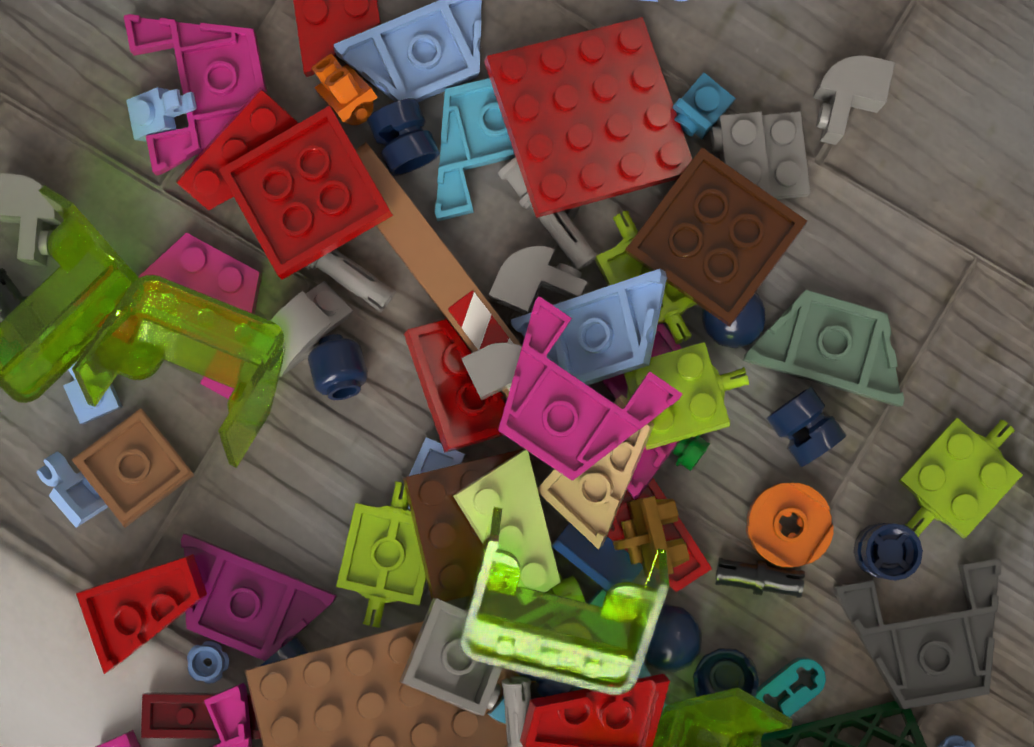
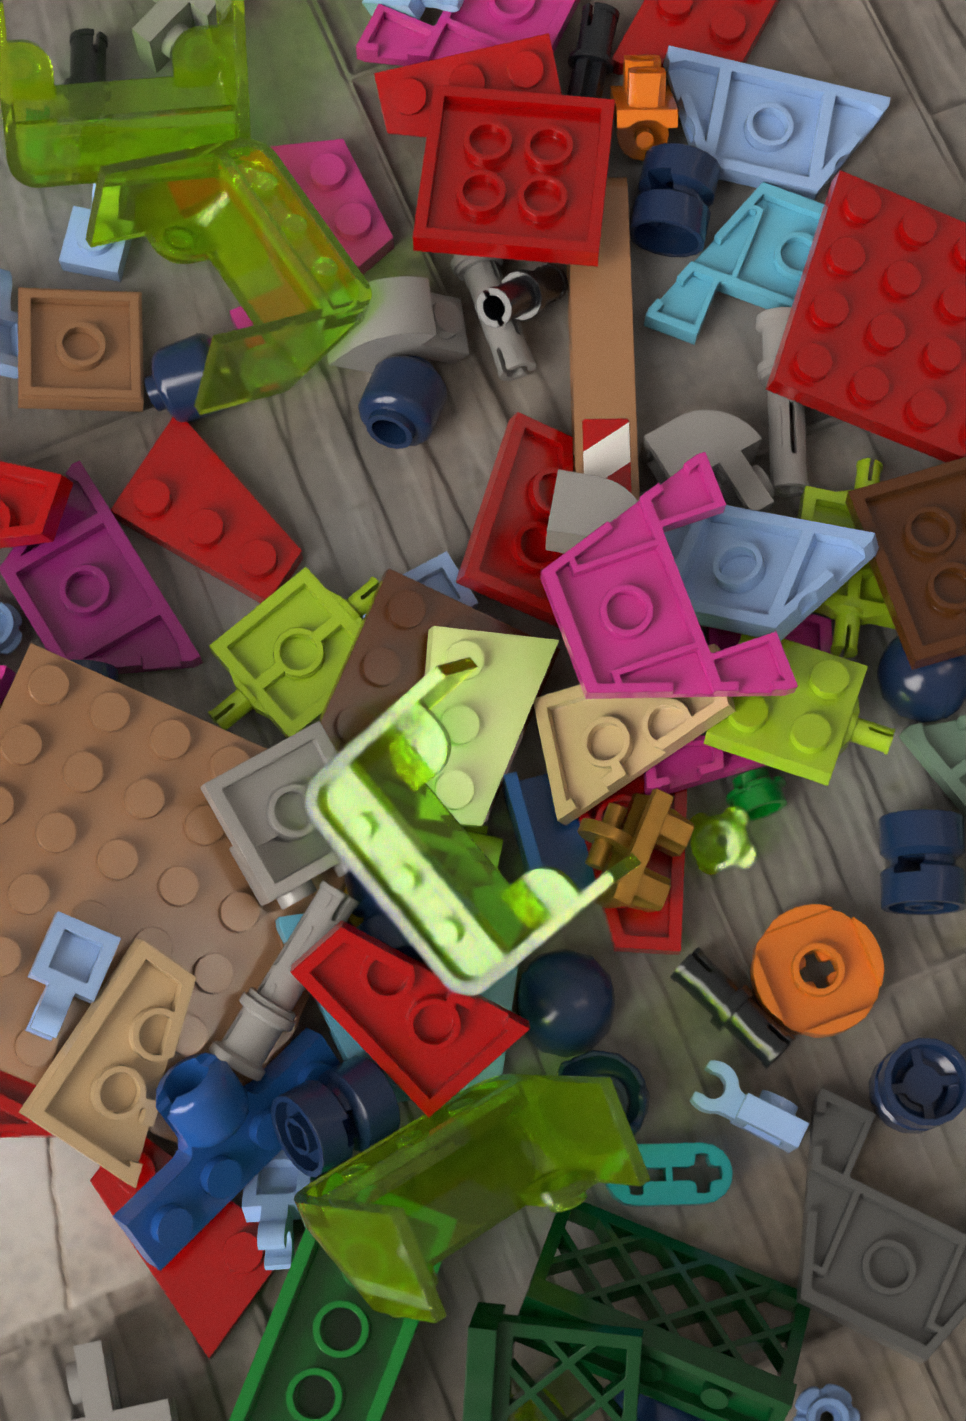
camera: 30 degrees right, 10 degrees down
none -> red wing [110,417,303,604]
none -> dark blue head [145,333,242,423]
none -> black pin [476,263,568,328]
none -> black axle [568,2,620,98]
none -> light blue plate [689,1060,809,1153]
none -> clear neon green plate [690,806,758,875]

